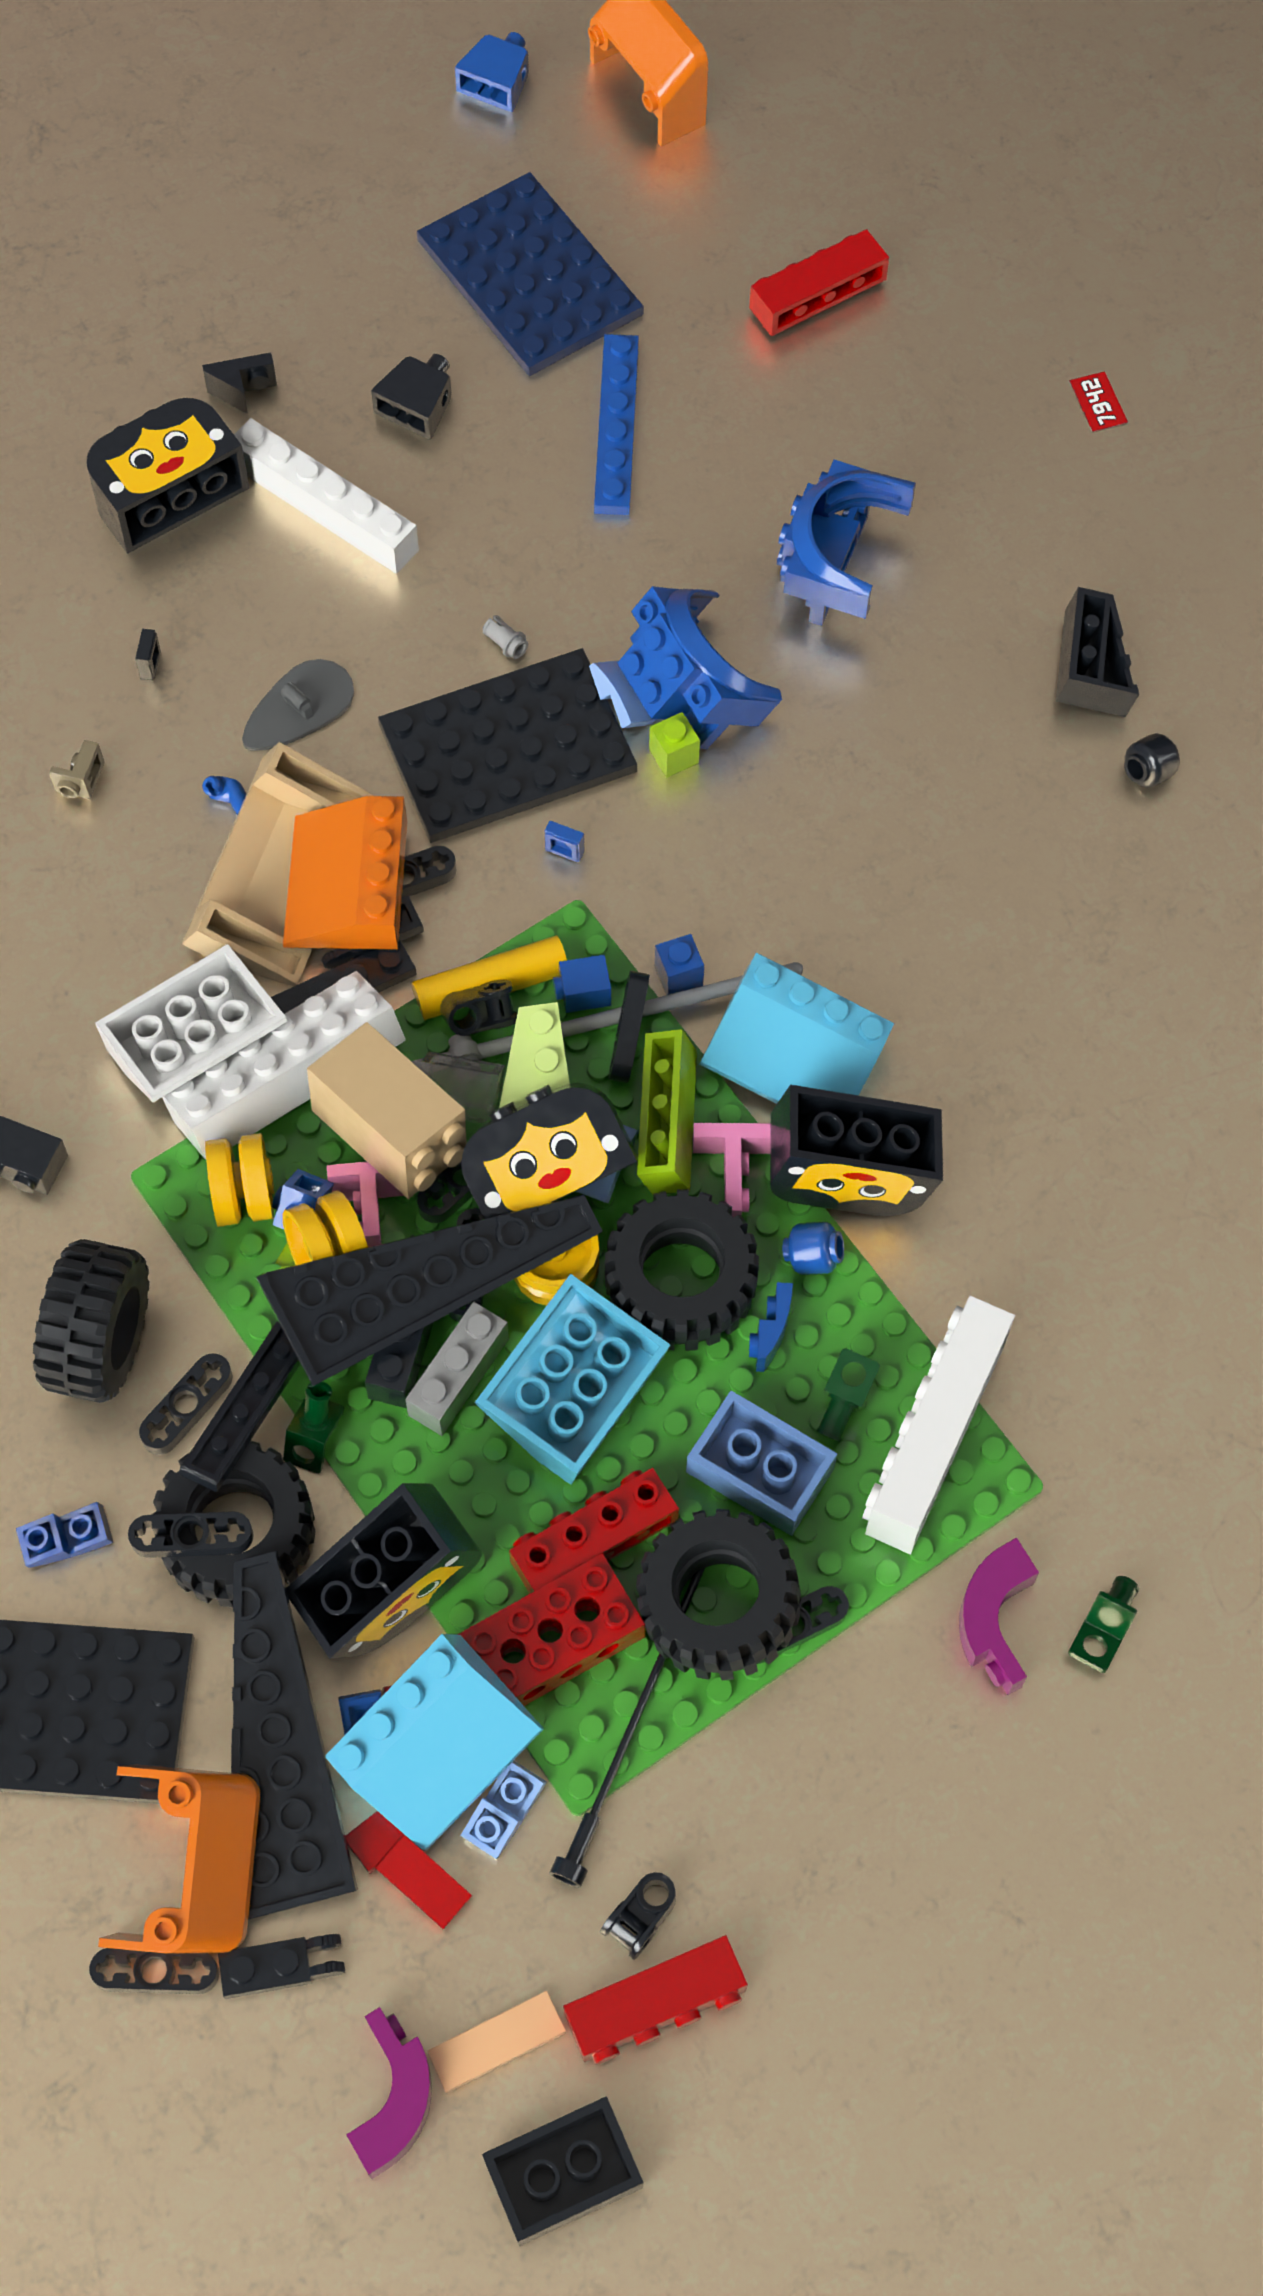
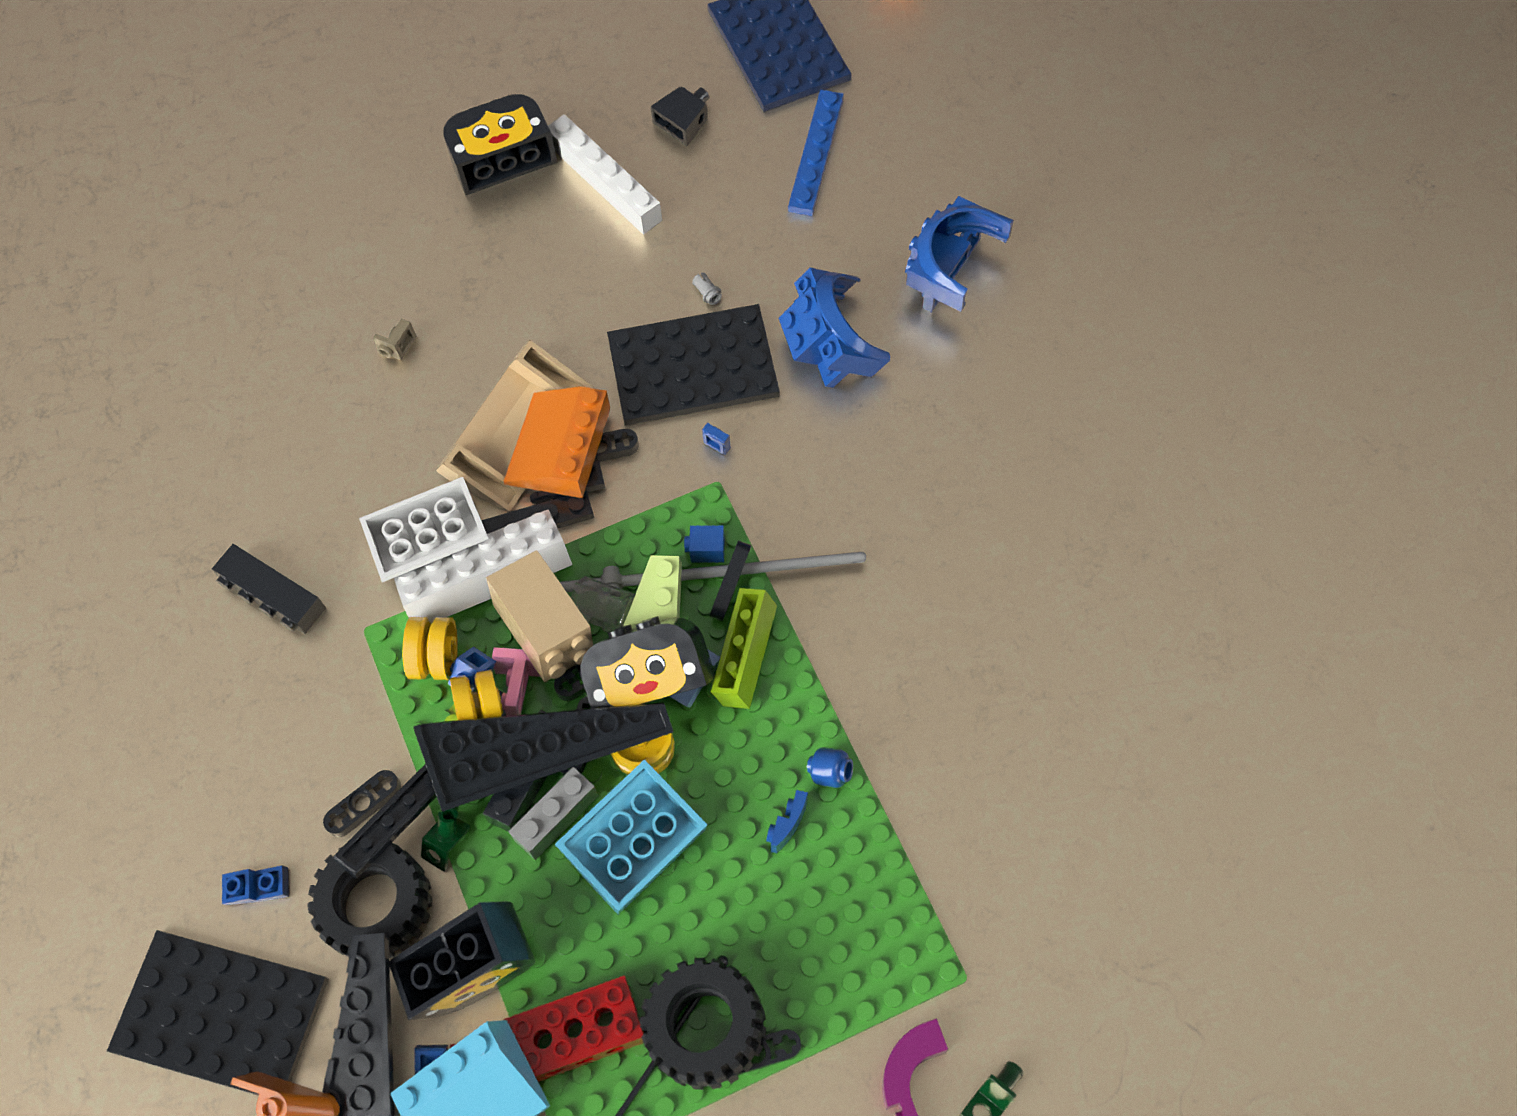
camera: 15 degrees right, 0 degrees up
black tyre [33,1239,150,1403] -> none
black beam [128,1511,254,1558] -> none
black tile [135,628,161,681] -> none
black slope [202,352,277,413] -> none
blue arm [202,776,247,815] -> none
dark grey shield [242,659,354,751] -> none
yellow brick [411,935,567,1020] -> none
black piece [440,980,518,1036] -> none
red brick [509,1467,679,1594] -> none
light blue slope [589,660,657,729] -> none
black tyre [605,1189,759,1351] -> none
lime brick [649,712,700,778] -> none
blue brick [654,934,704,995] -> none
medium blue brick [686,1391,837,1536] -> none
bright pink bracket [693,1123,771,1218] -> none
medium azure slope [699,952,894,1104] -> none
red brick [749,229,889,336] -> none
black brick [770,1085,943,1216] -> none
dark green bracket [816,1348,880,1442] -> none
white brick [862,1296,1015,1555] -> none
black wedge [1056,587,1140,717] -> none
red sticker [1069,371,1128,432] -> none
black head [1124,733,1180,788] -> none

